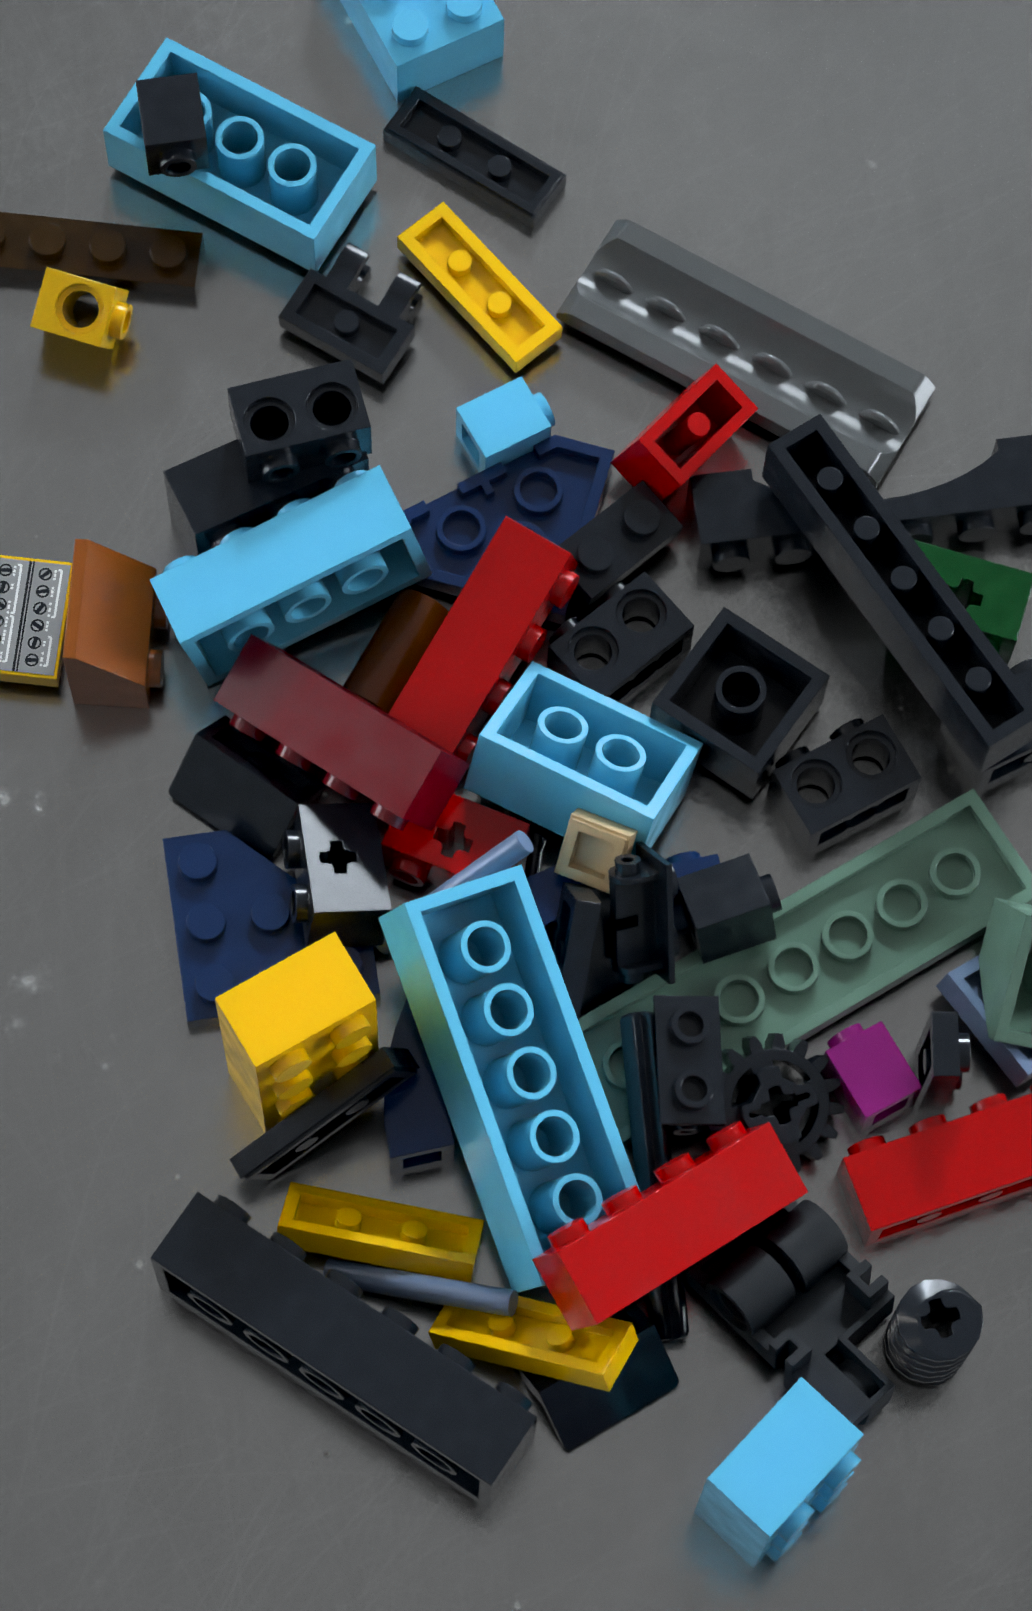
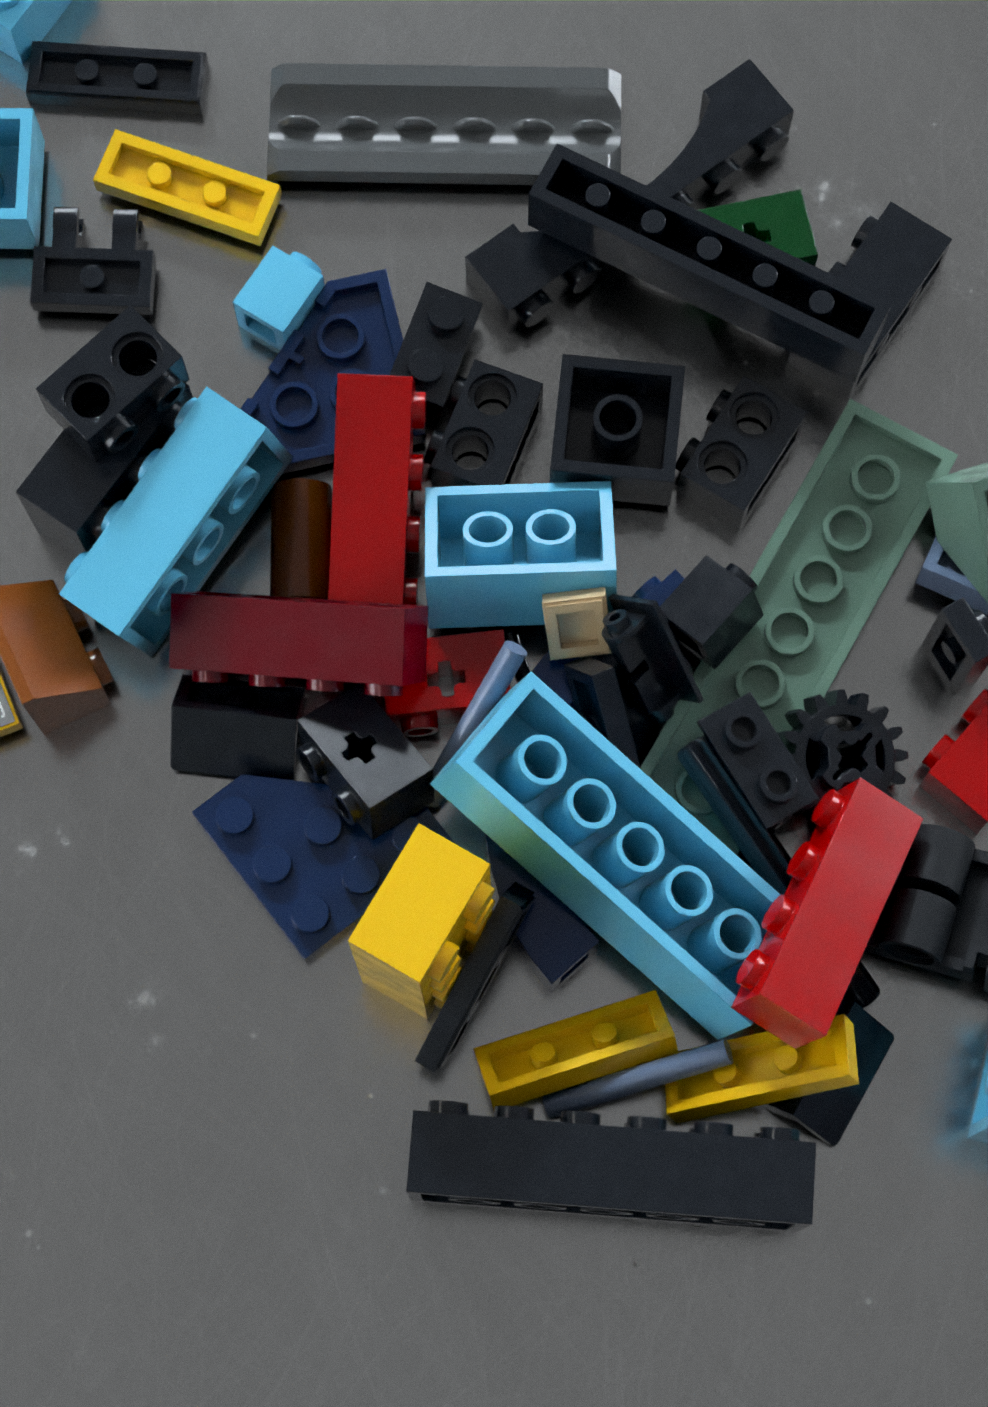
camera: 25 degrees left, 5 degrees up
red brick [610,363,759,501] -> none
magenta brick [821,1021,922,1134] -> none

